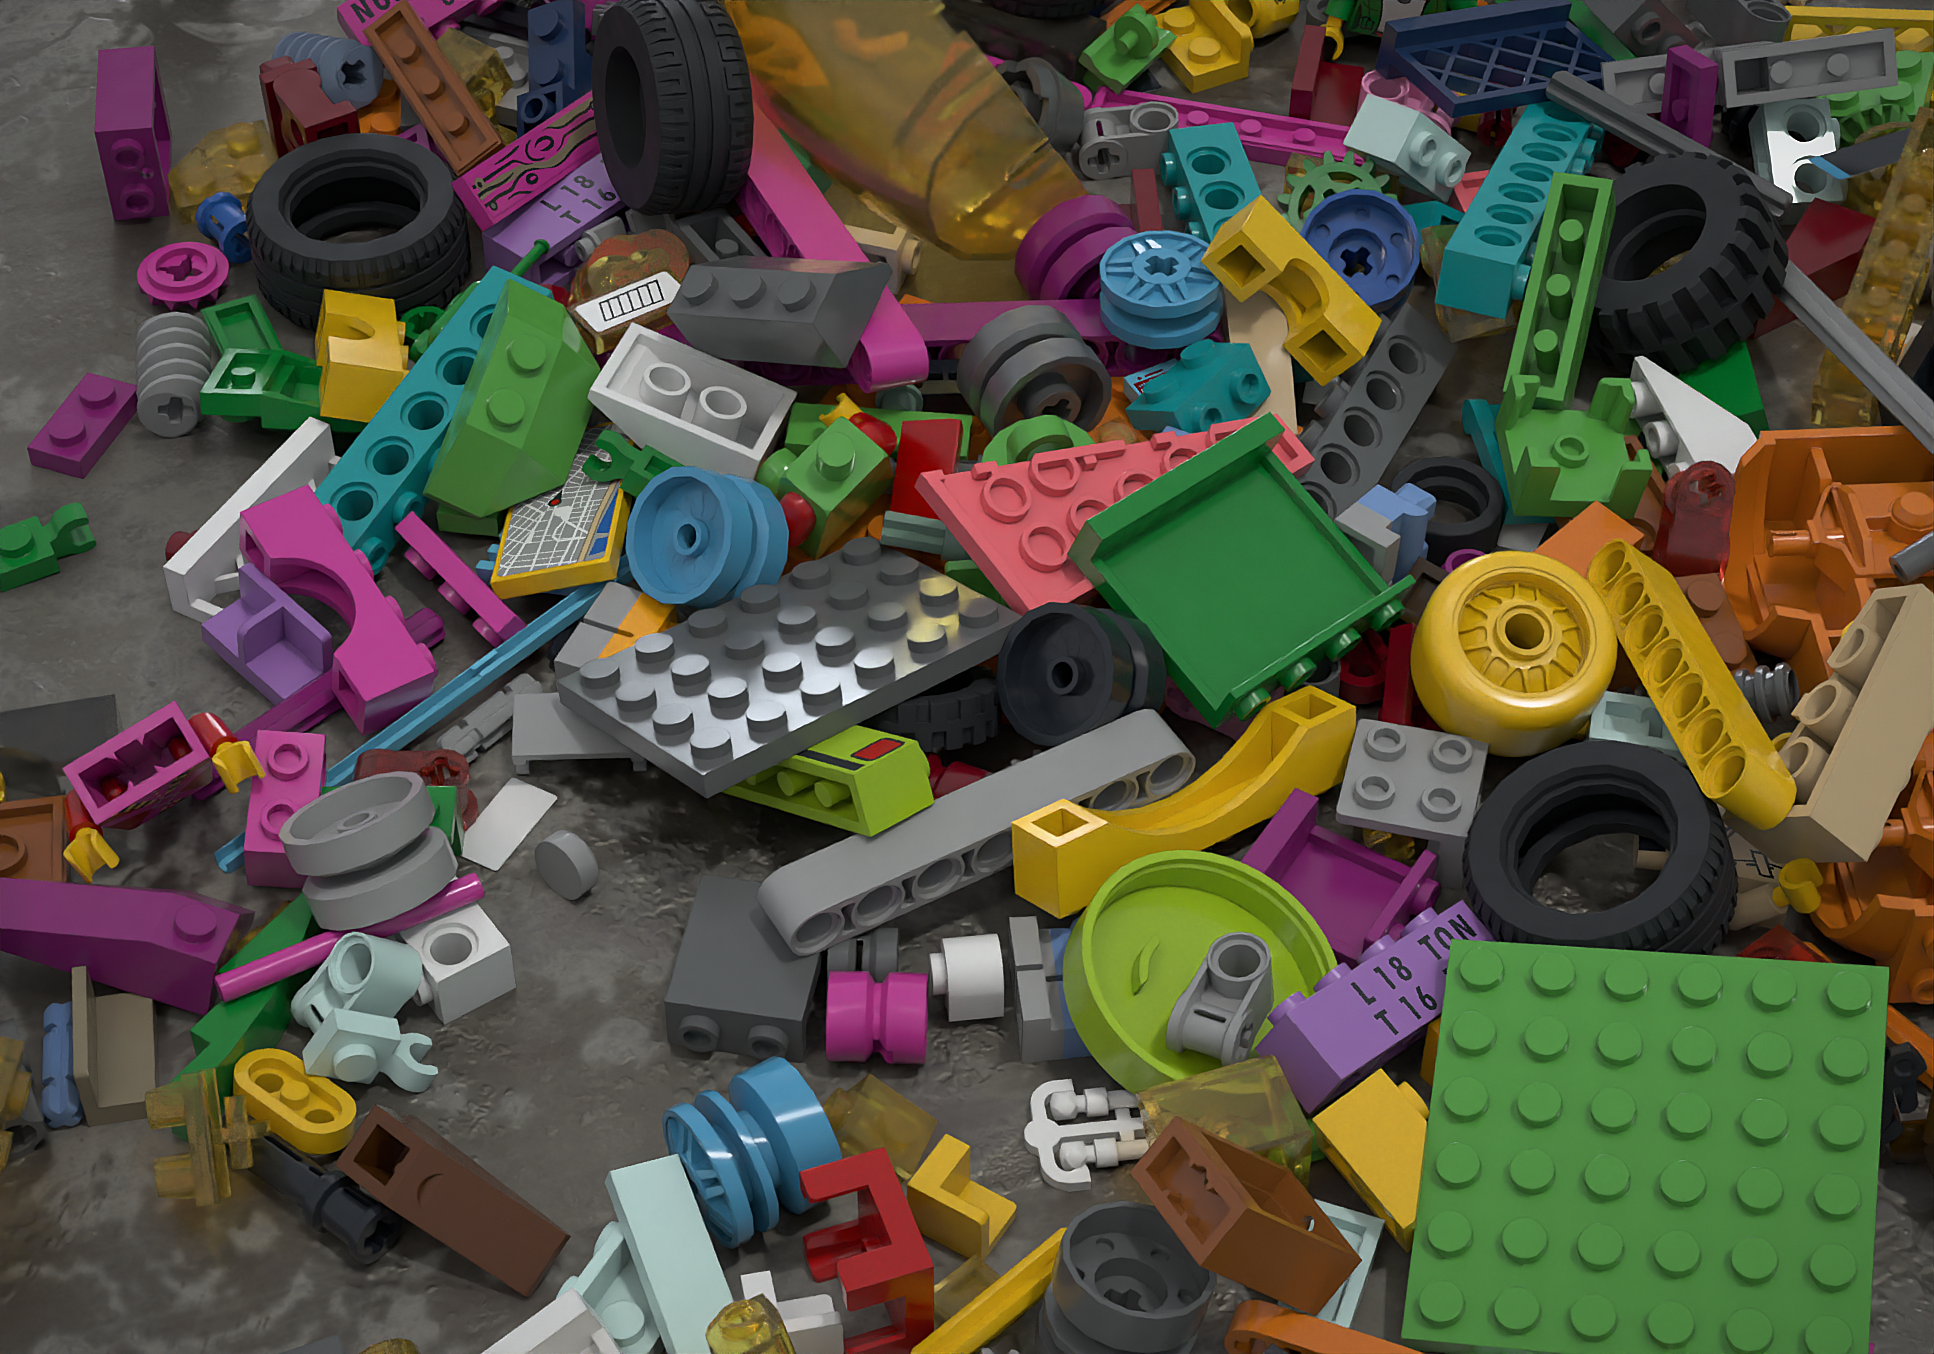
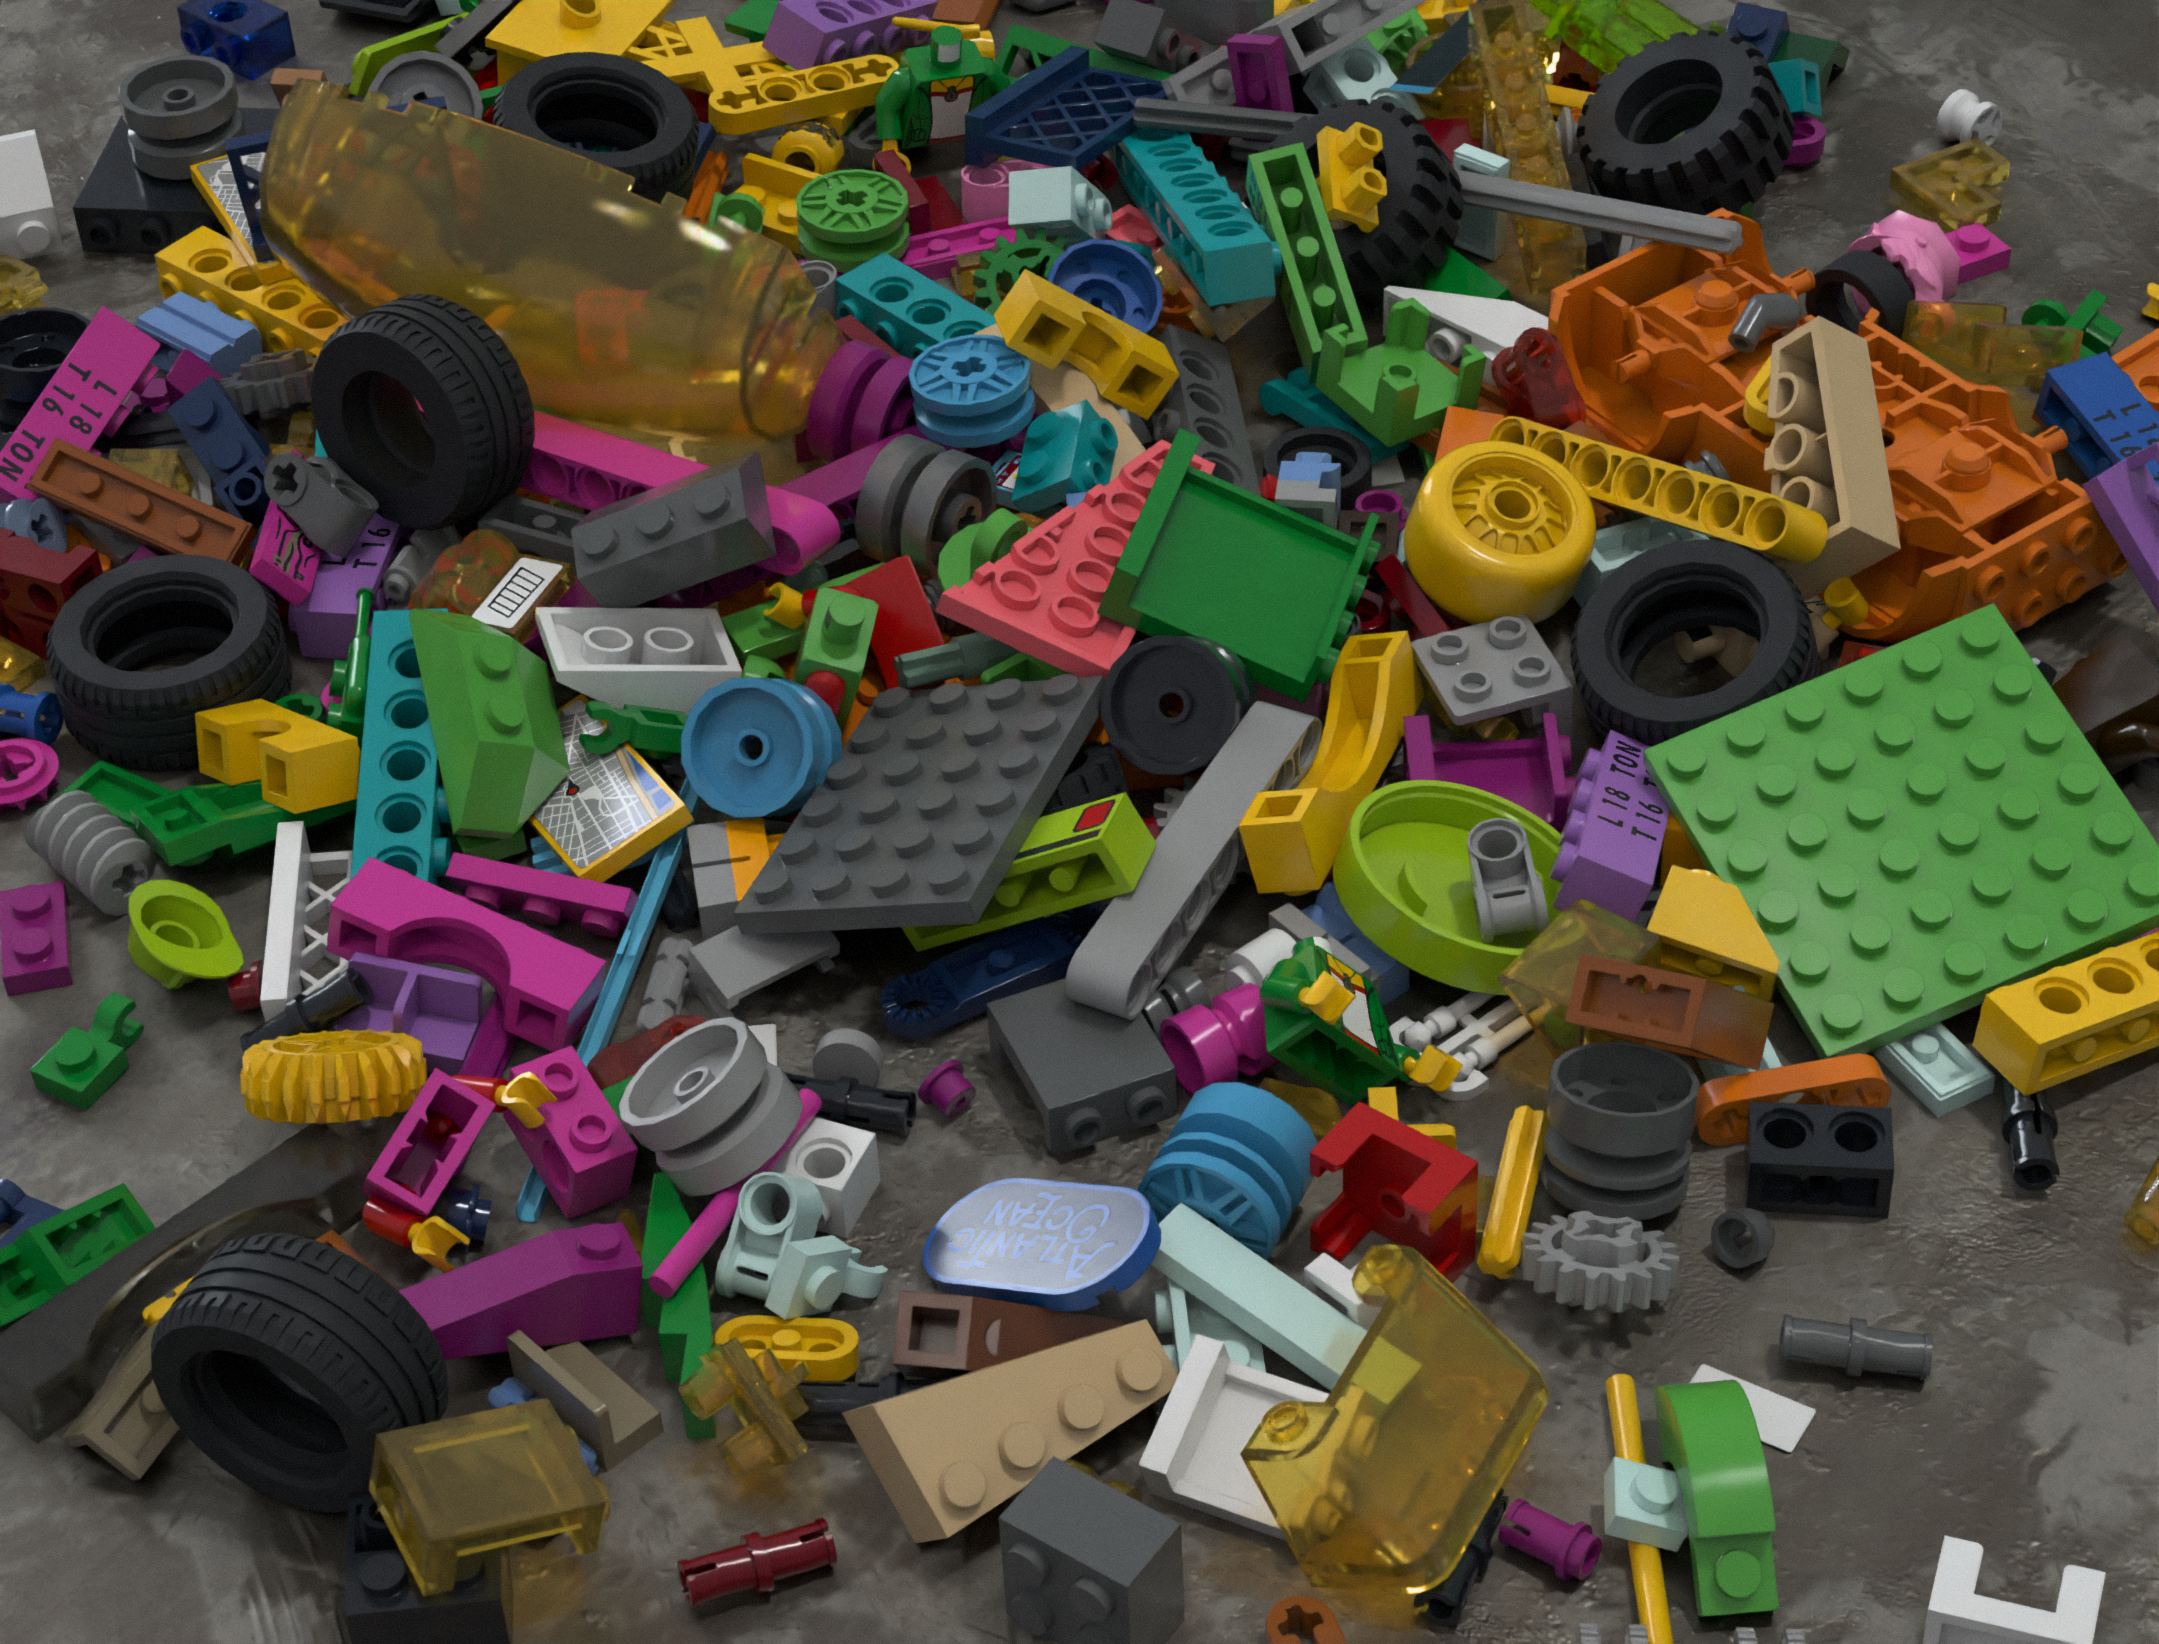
camera: 30 degrees left, 5 degrees down
none -> lime piece [128,880,244,990]
none -> black pin [240,968,374,1053]
none -> yellow gear [240,1029,427,1125]
none -> dark grey piece [264,453,379,557]
none -> dark blue plate [445,1184,492,1253]
none -> dark red pin [677,1518,837,1609]
none -> black pin [784,1072,917,1136]
none -> bright green wheel [796,169,910,273]
none -> tan wedge [842,1319,1178,1543]
none -> dark blue plate [881,901,1109,1038]
none -> magenta piece [918,1060,976,1118]
none -> tile [923,1178,1161,1312]
none -> green torso [1259,937,1463,1106]
none -> yellow hips [1315,122,1387,233]
none -> light aqua tile [1453,143,1510,261]

